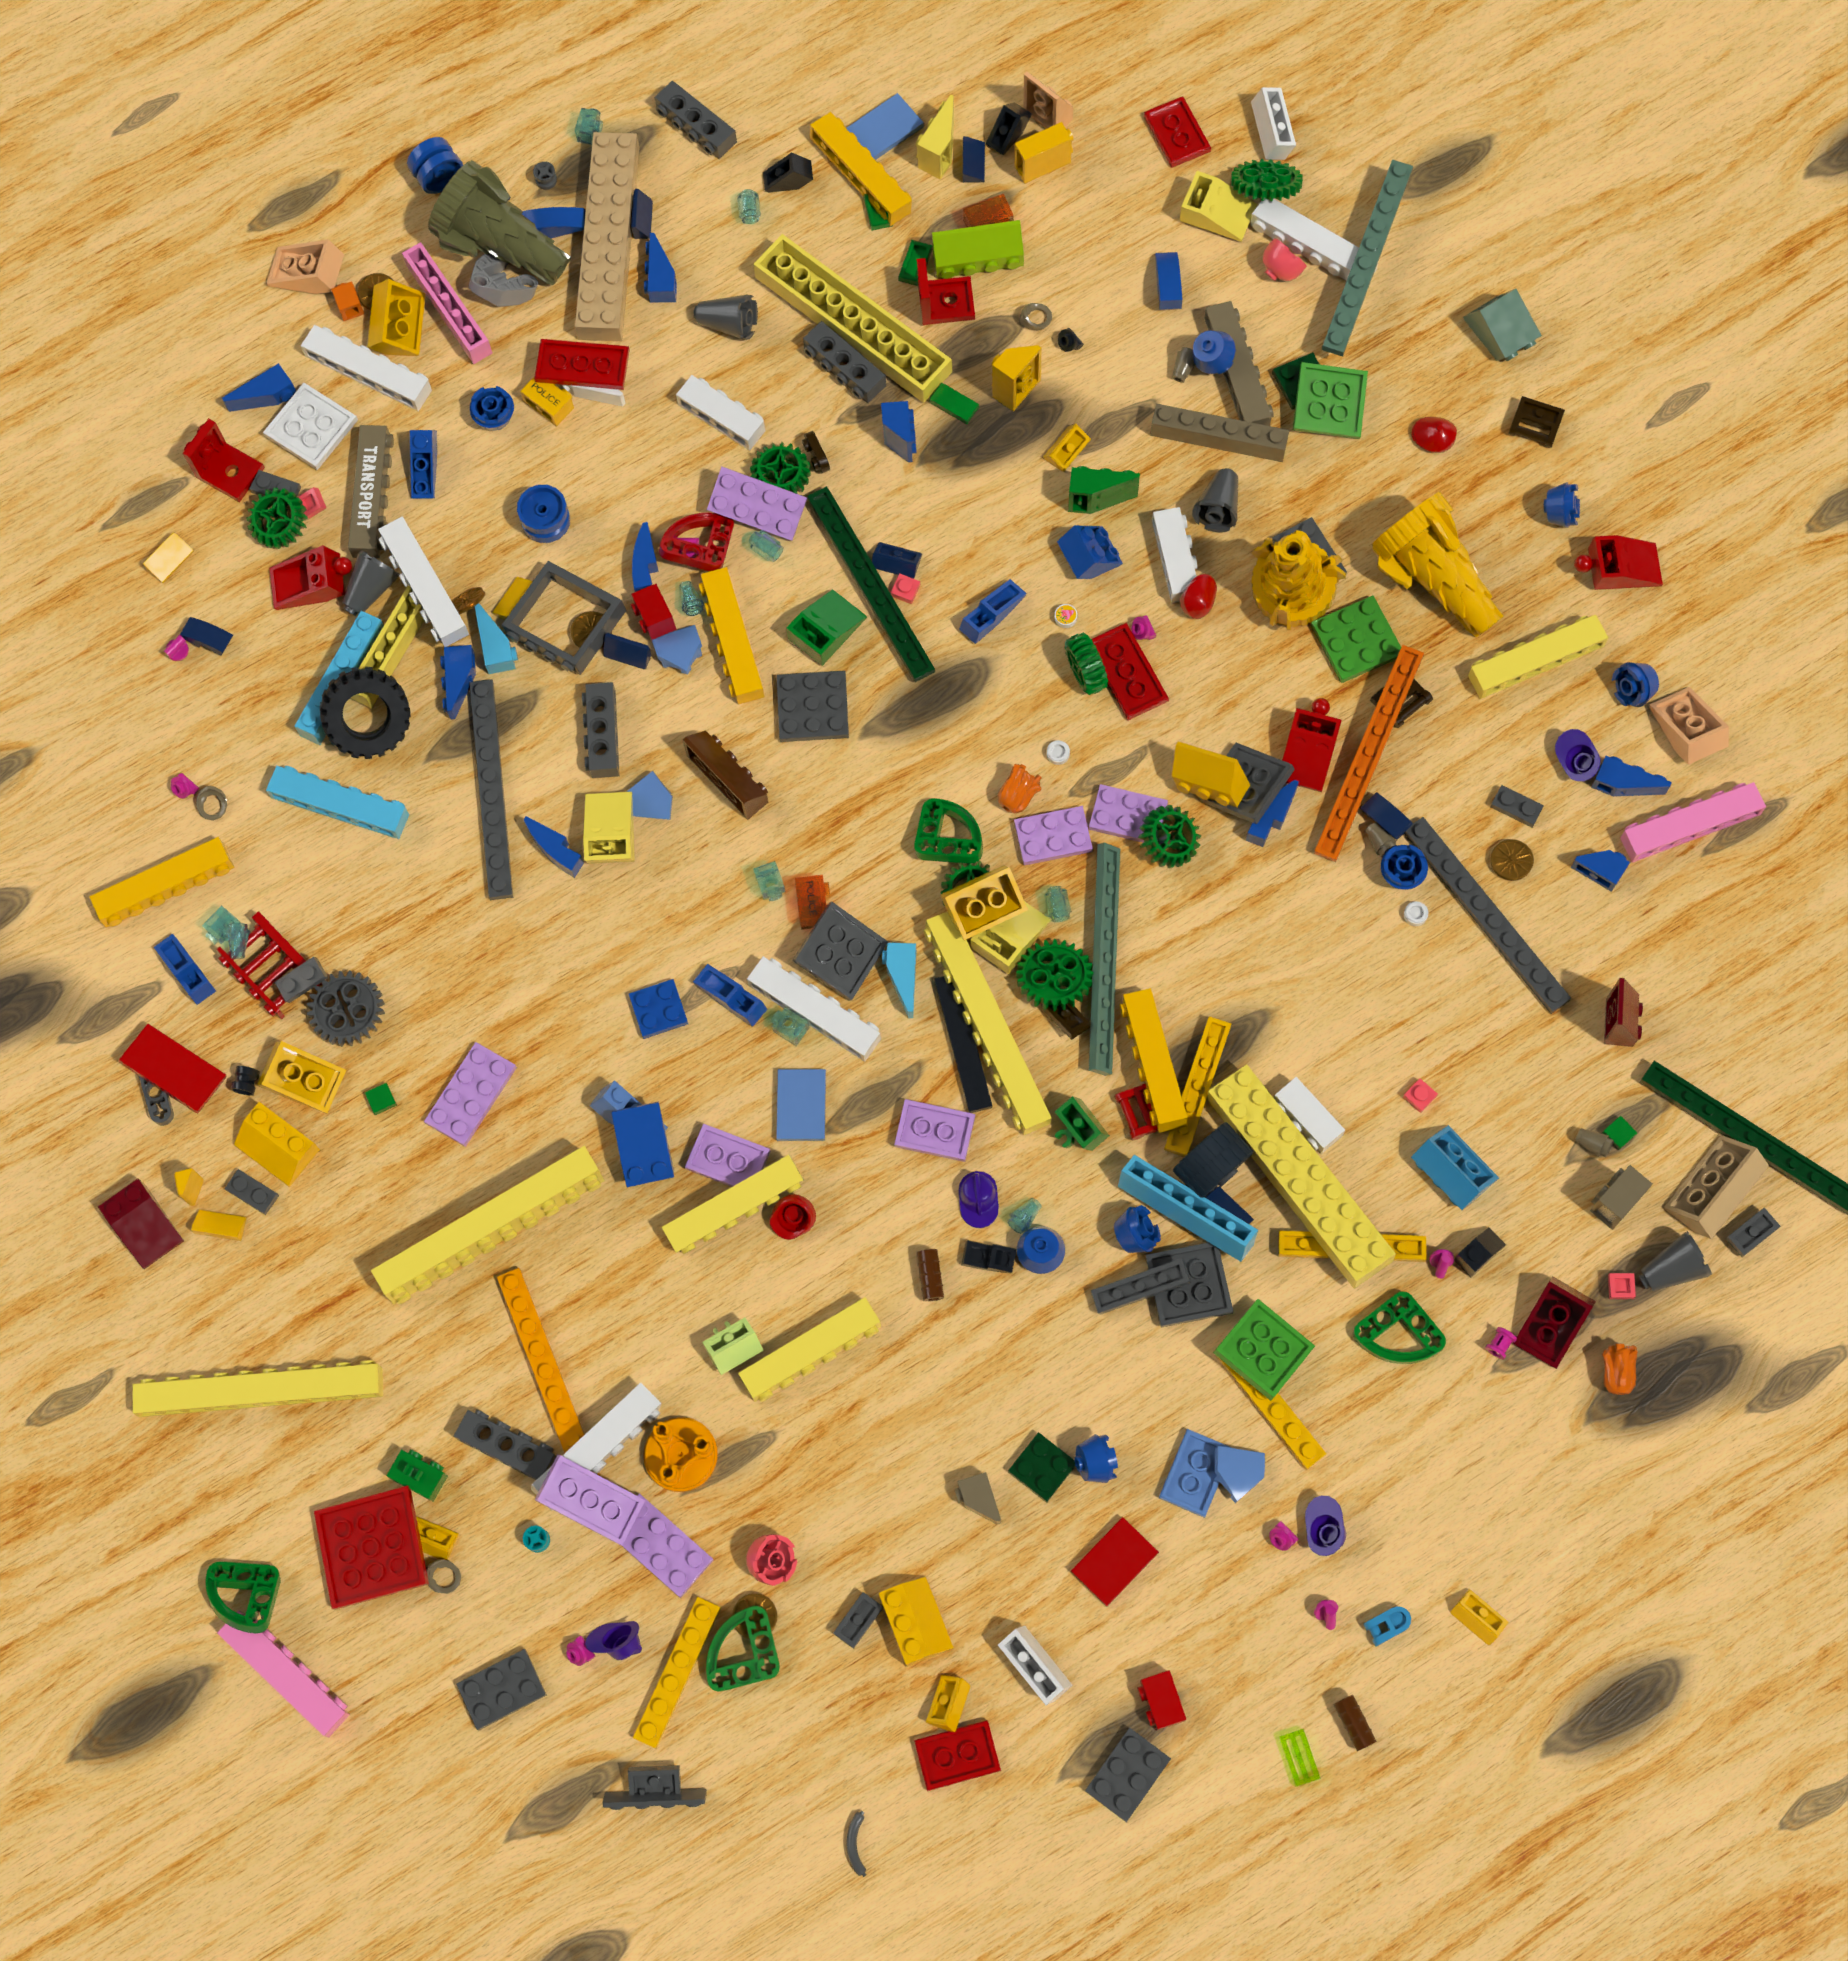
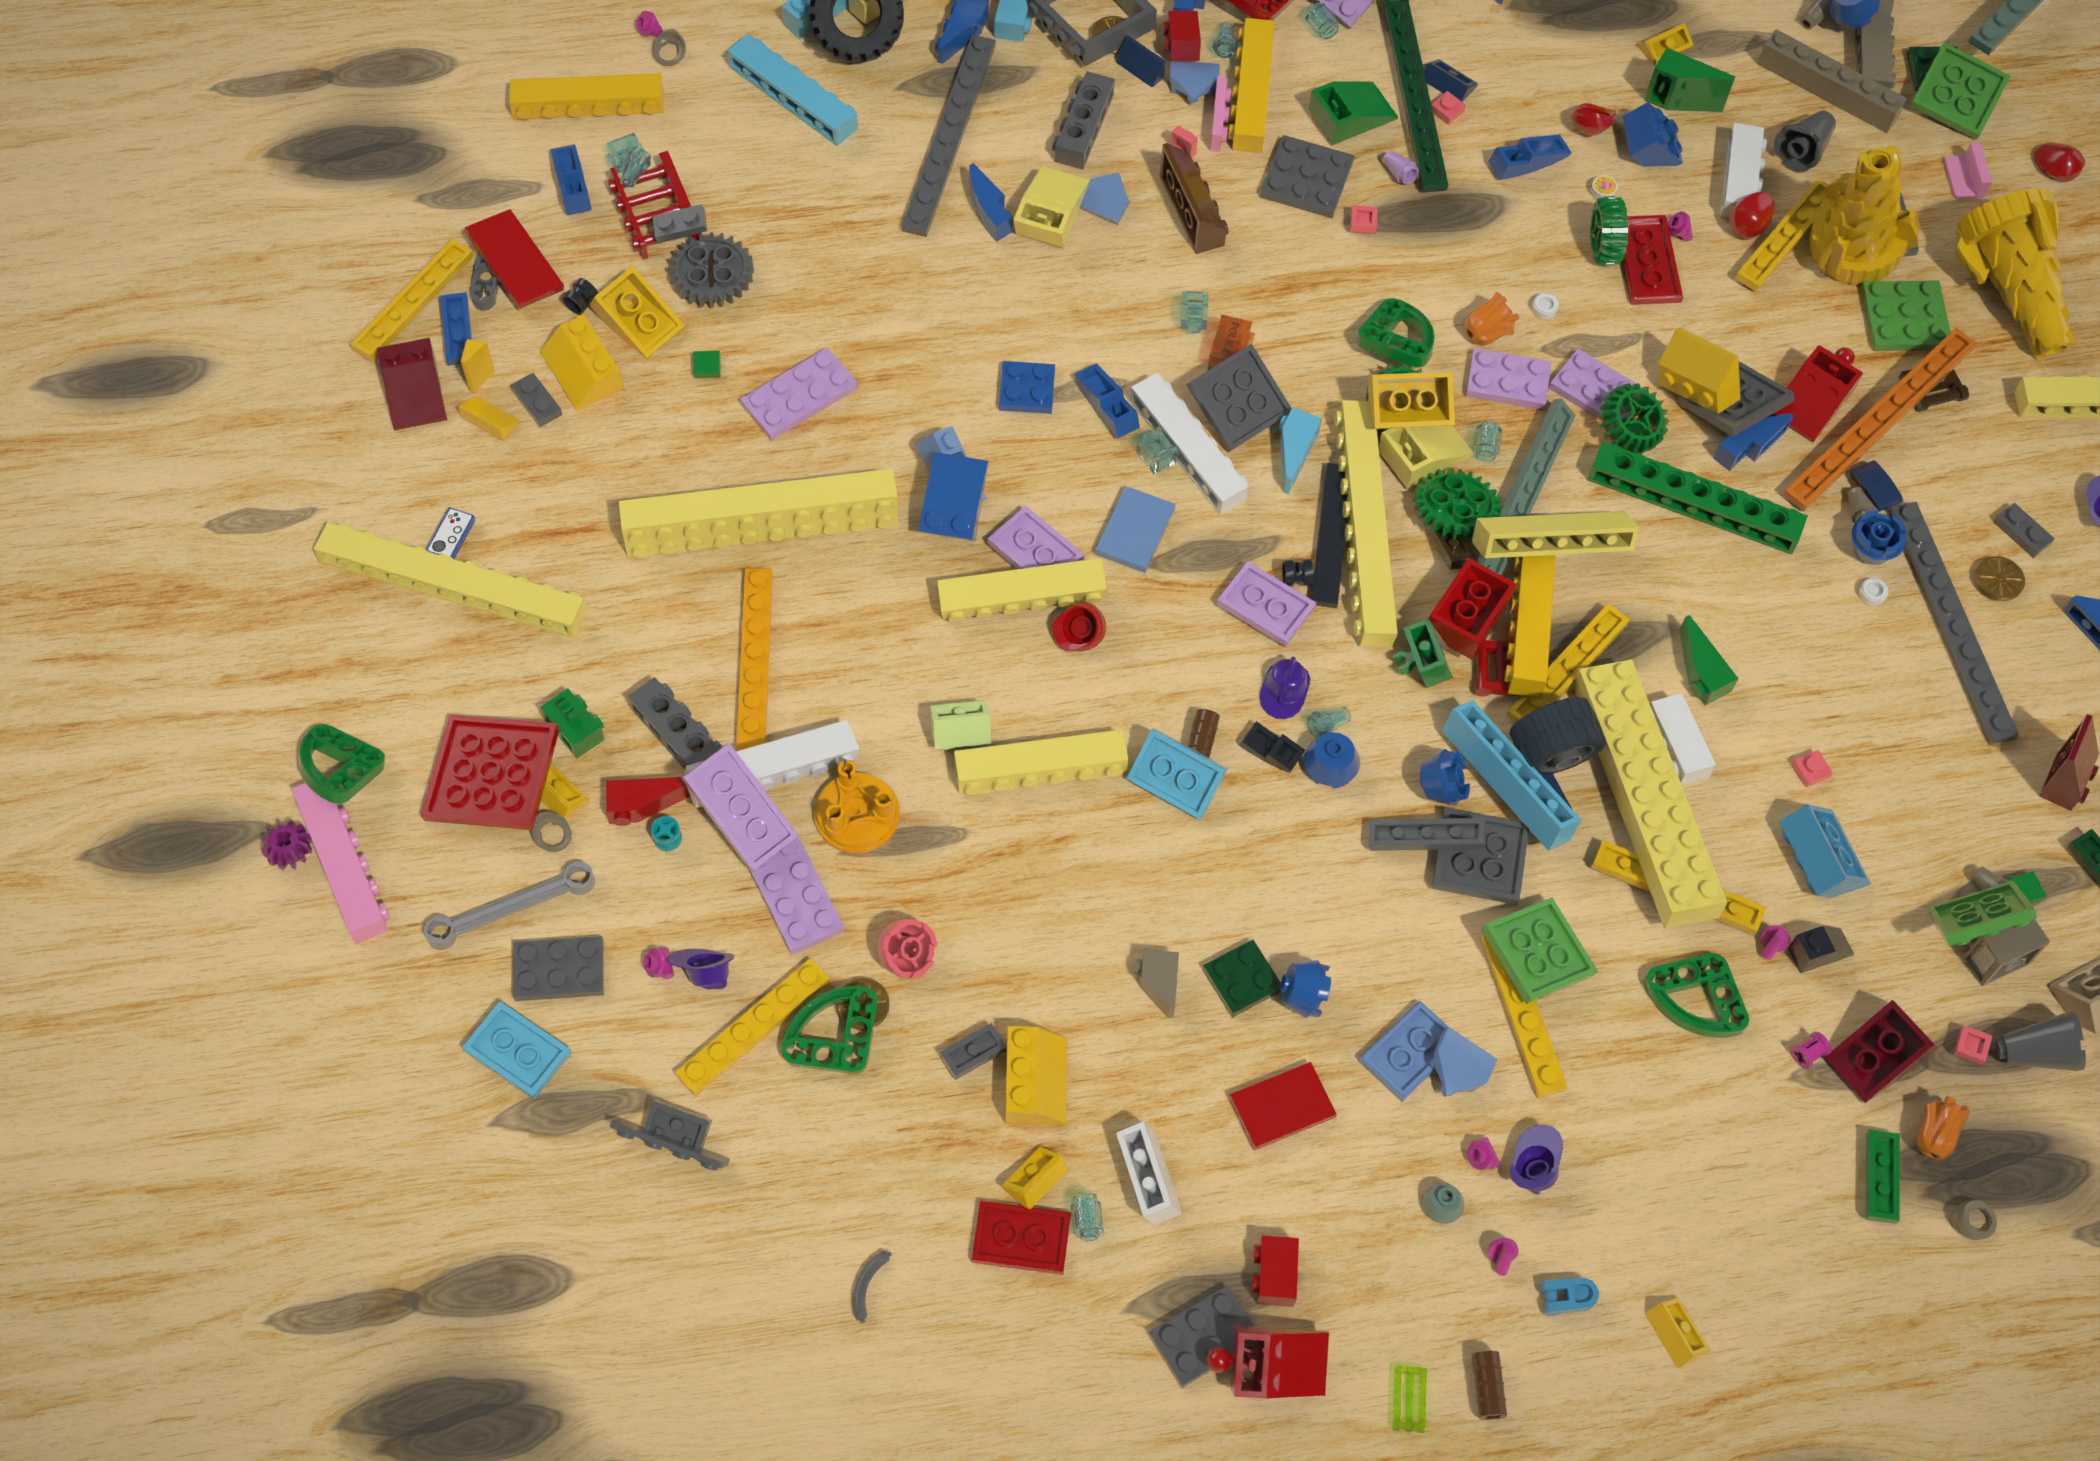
camera: 15 degrees right, 10 degrees down
none -> magenta gear [261,820,312,871]
none -> yellow plate [350,239,474,362]
none -> light grey piece [424,862,595,950]
none -> tile [426,507,476,559]
none -> blue plate [440,292,472,366]
none -> medium azure plate [462,1001,572,1100]
none -> red slope [606,777,690,826]
none -> clear light blue brick [1070,1193,1104,1242]
none -> medium azure plate [1126,728,1228,820]
none -> coral plate [1171,125,1198,158]
none -> red slope [1206,1325,1329,1399]
none -> bright pink plate [1210,76,1231,152]
none -> black wheel [1282,558,1313,587]
none -> coral plate [1350,205,1377,234]
none -> lavender cone [1382,150,1419,185]
none -> sand green cone [1423,1183,1464,1224]
none -> red slope [1428,558,1517,660]
none -> light yellow brick [1472,511,1639,558]
none -> red hat [1571,103,1616,137]
none -> green brick [1587,441,1808,555]
none -> green slope [1679,615,1739,705]
none -> yellow plate [1735,178,1829,292]
none -> green plate [1866,1129,1900,1224]
none -> bright green plate [1928,881,2037,946]
none -> bright pink panel [1944,142,1992,199]
none -> dark tan piece [1949,1200,1997,1240]

